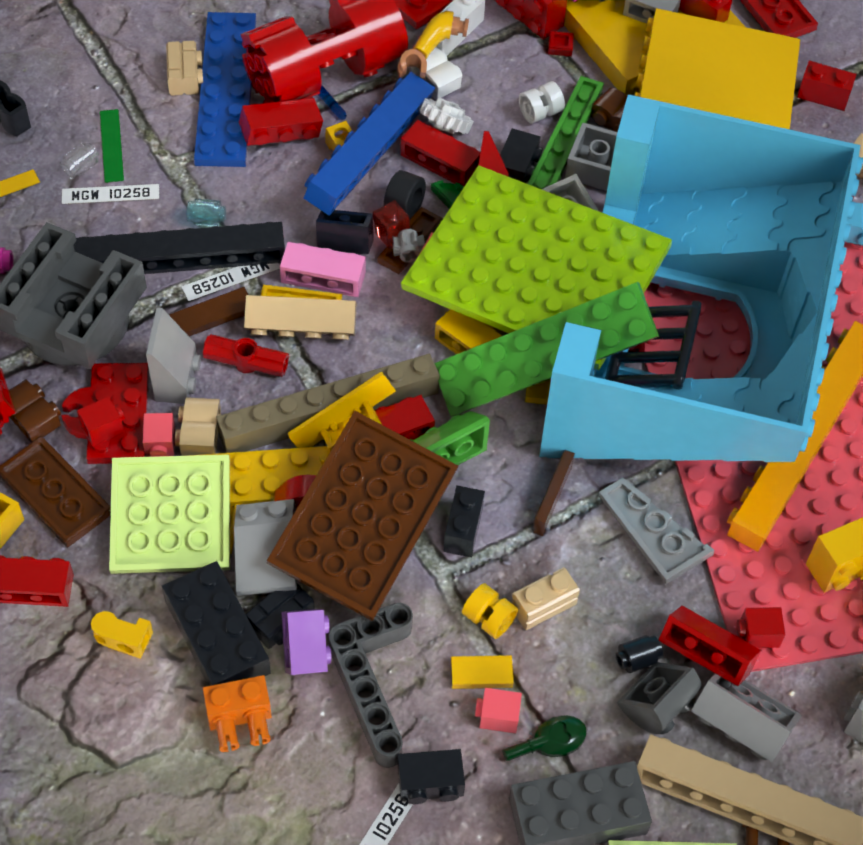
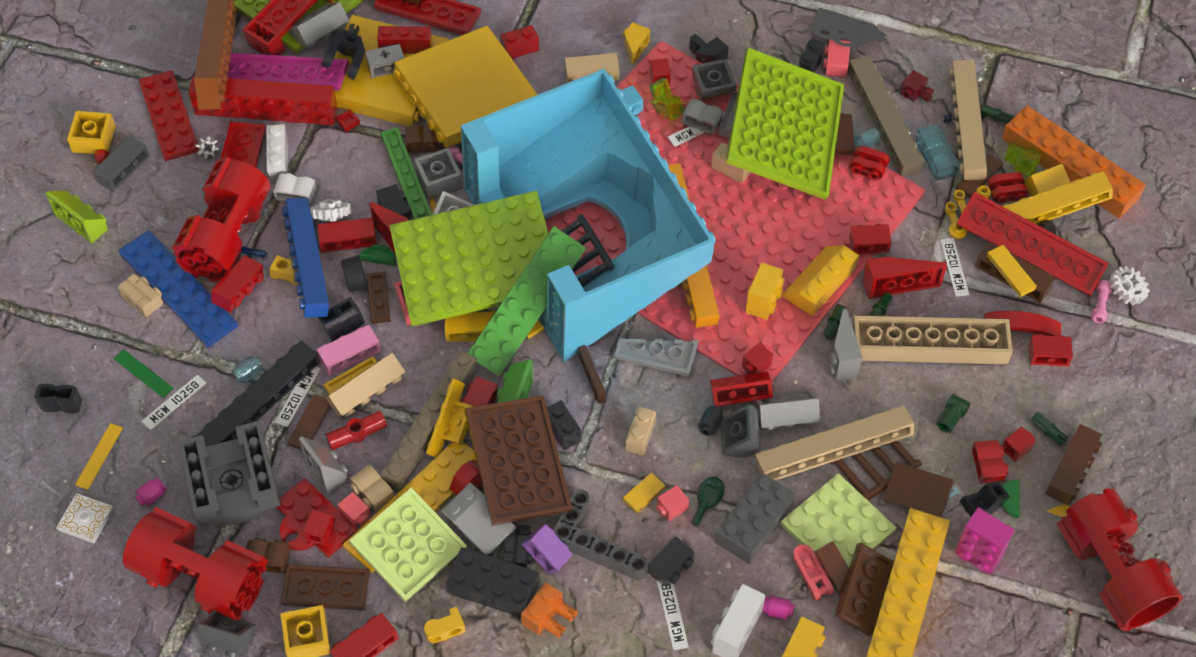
camera: 40 degrees left, 0 degrees up
clear red brick [373,200,410,249] -> none
light grey gear [393,229,425,262] -> none
piece [397,11,469,80] -> none
yellow wheel [462,583,519,640] -> none
white wheel [518,81,565,124] -> none

